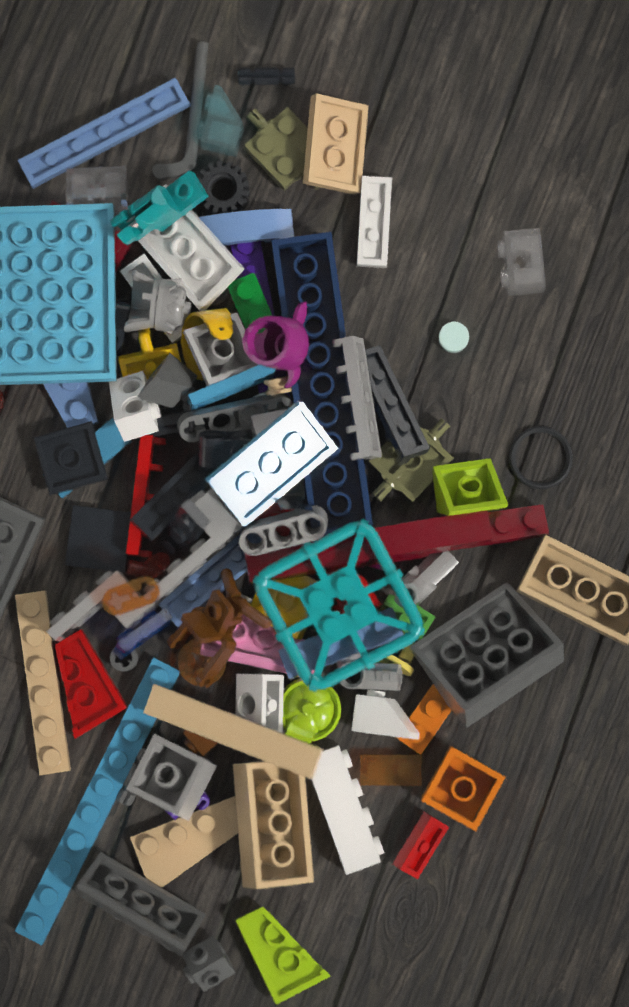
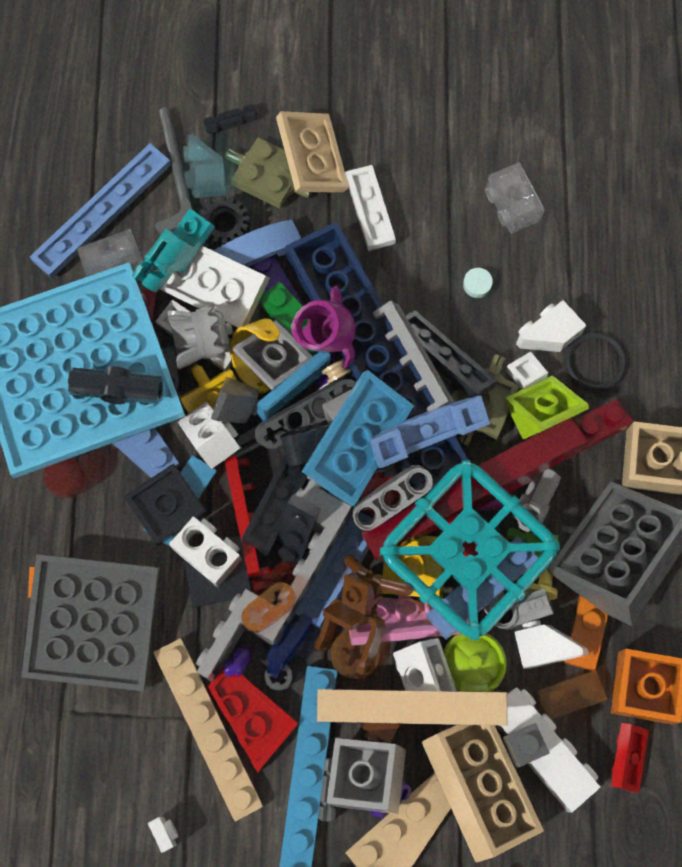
camera: 25 degrees left, 10 degrees down
none -> black piece [68,366,163,405]
none -> white brick [169,516,242,587]
none -> dark purple arm [223,648,252,677]
none -> medium blue slope [369,395,490,468]
none -> dark grey brick [502,723,550,767]
none -> white plate [506,352,548,390]
none -> white slope [516,300,586,352]

